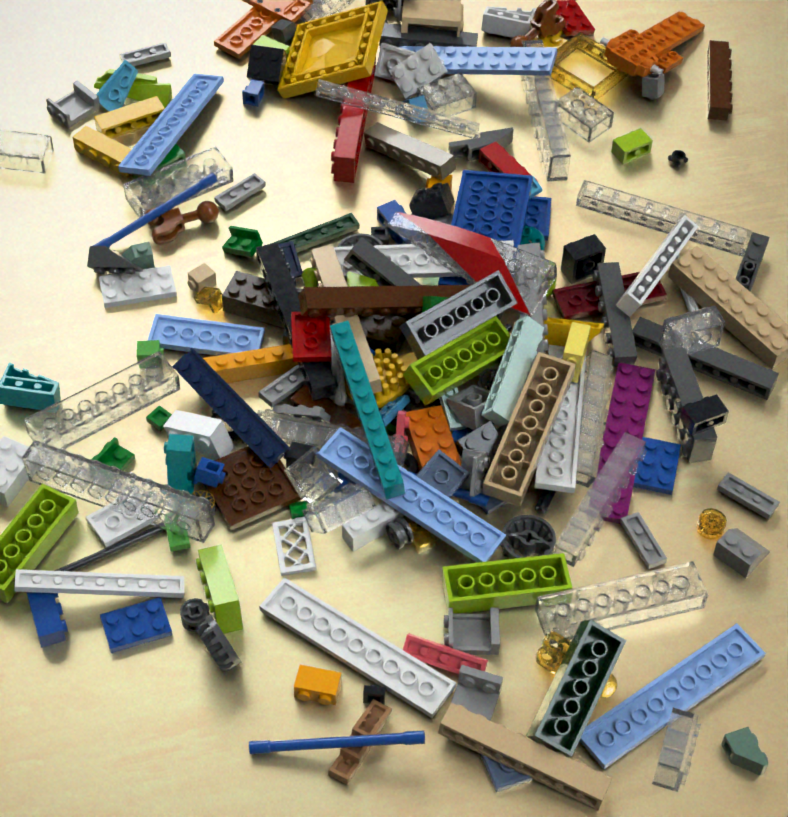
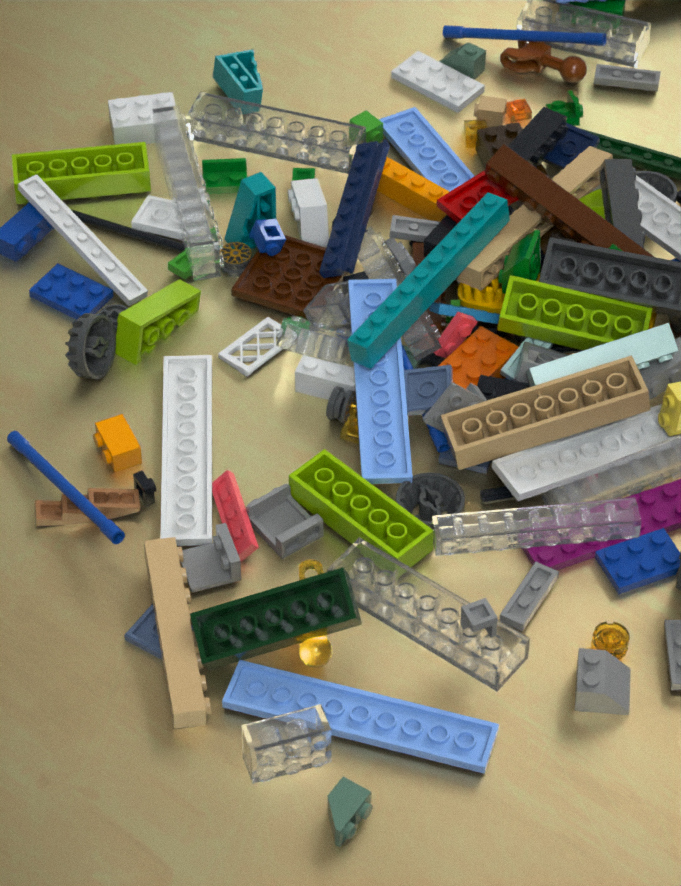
camera: 55 degrees right, 5 degrees down
dark grey slope [87,246,143,274] -> none
none -> light grey panel [460,598,498,638]
none -> green slope [498,230,541,294]
none -> clear orange plate [506,99,532,123]

